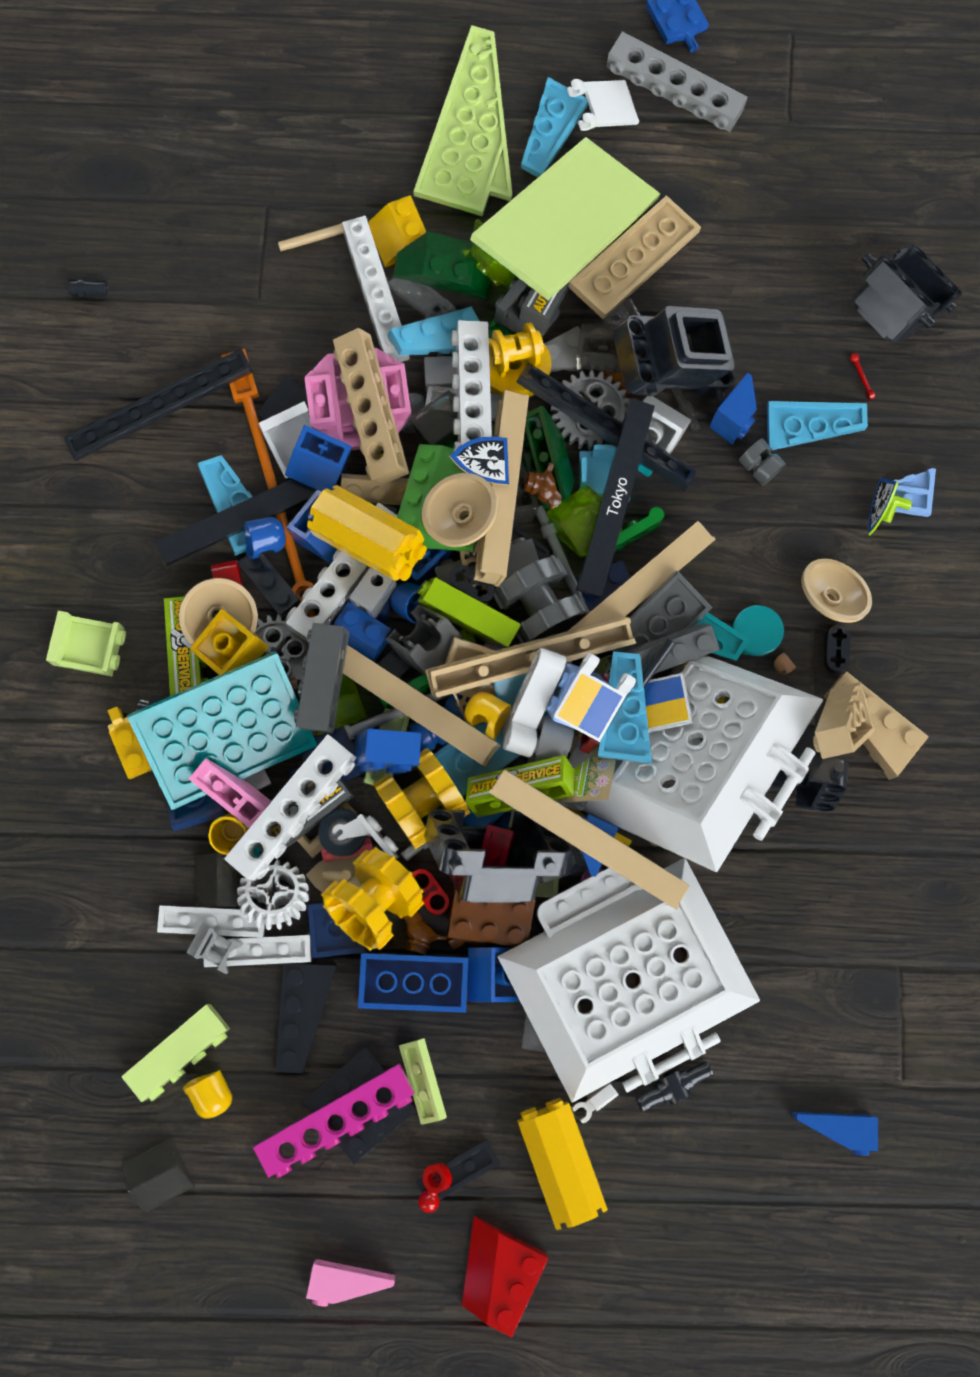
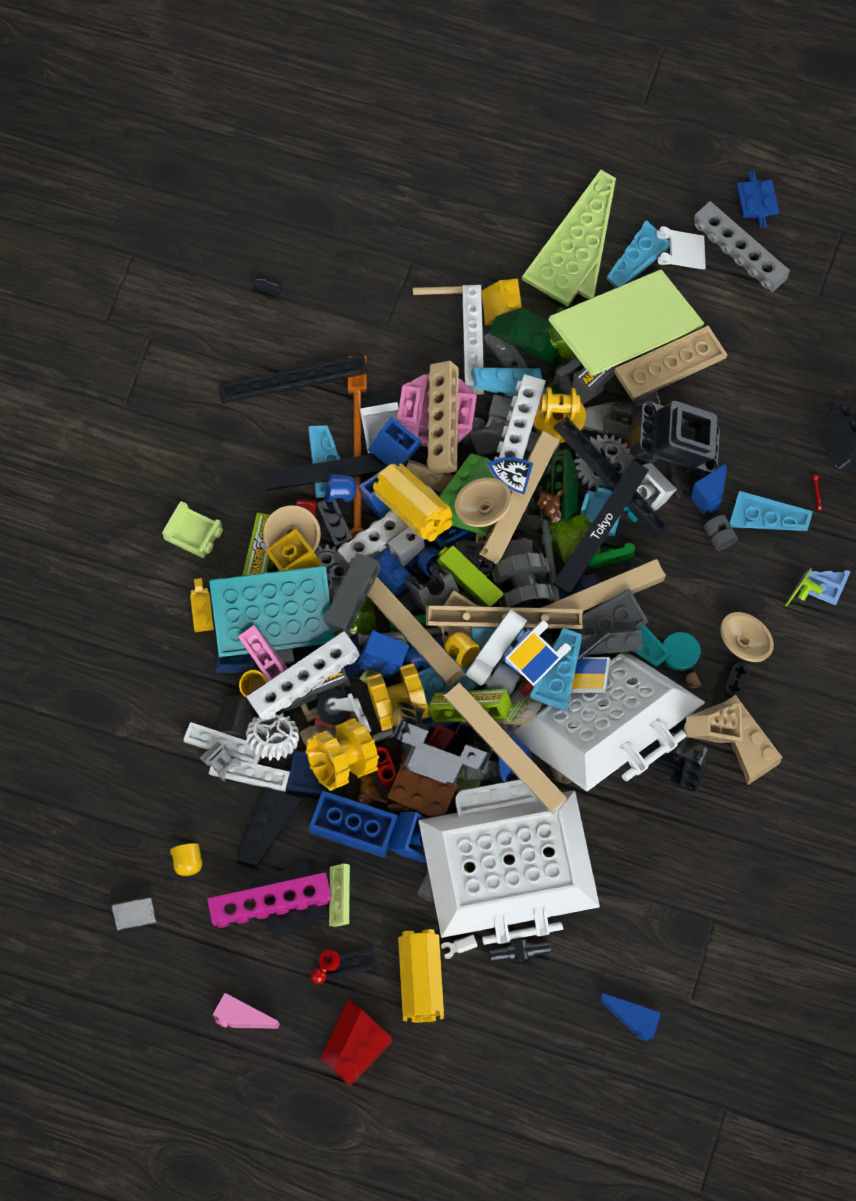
camera: 25 degrees right, 10 degrees down
yellowish green brick [121,1004,230,1102] -> none

